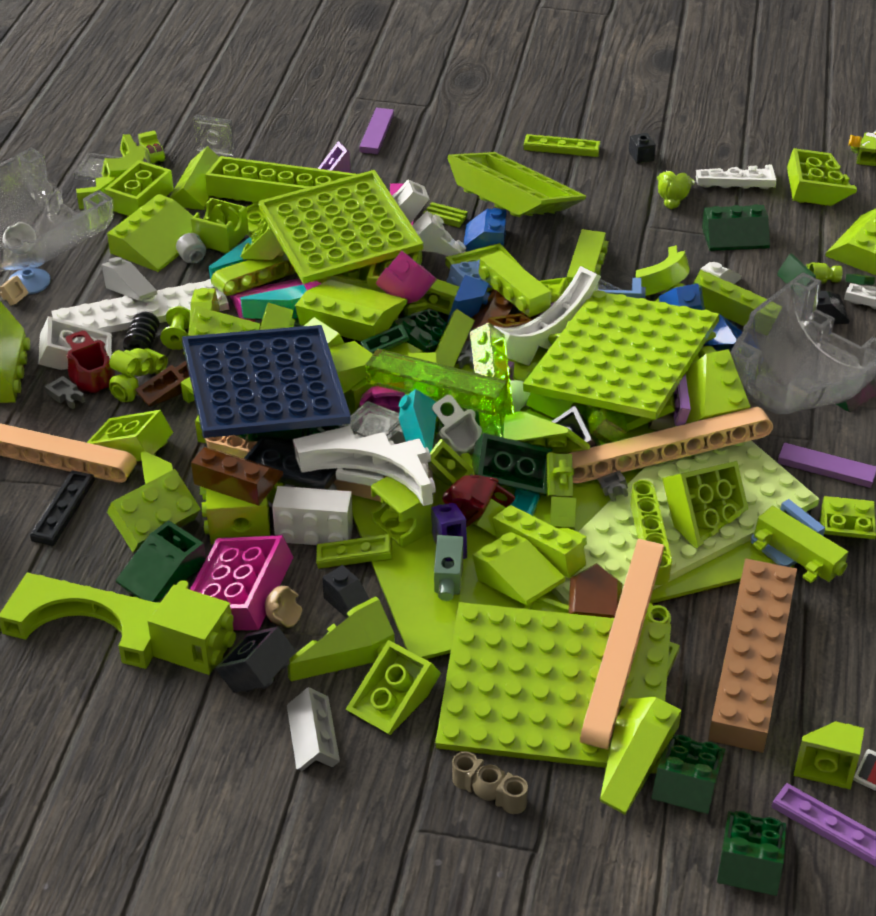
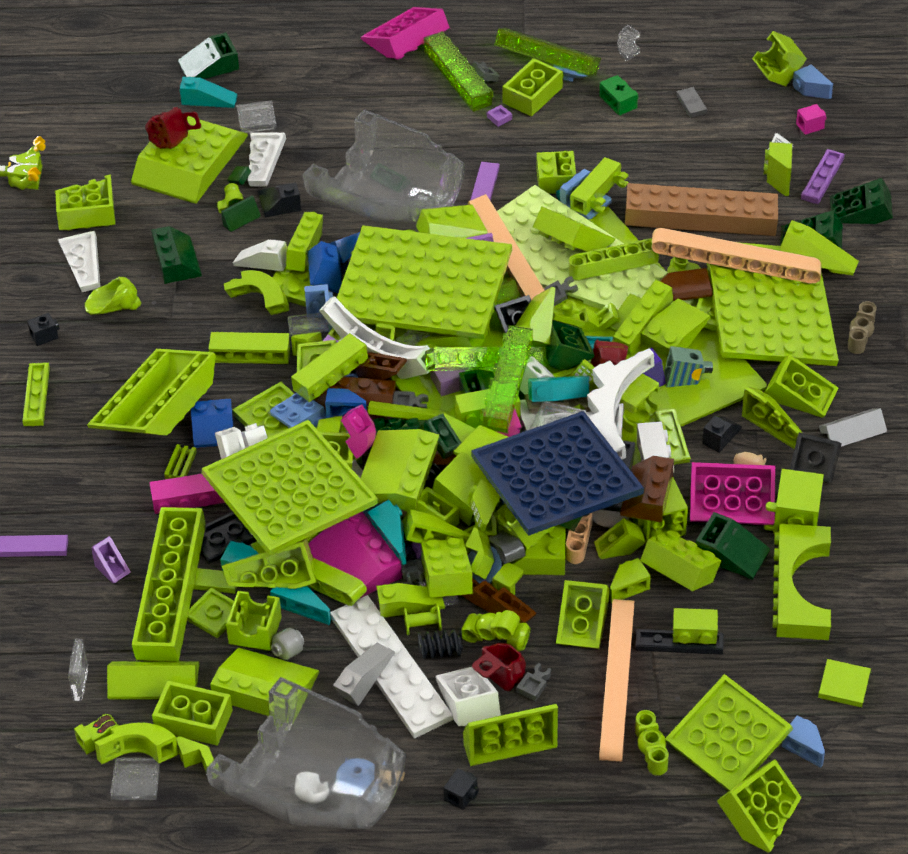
camera: 100 degrees left, 5 degrees up
none -> lime brick [673,608,718,644]

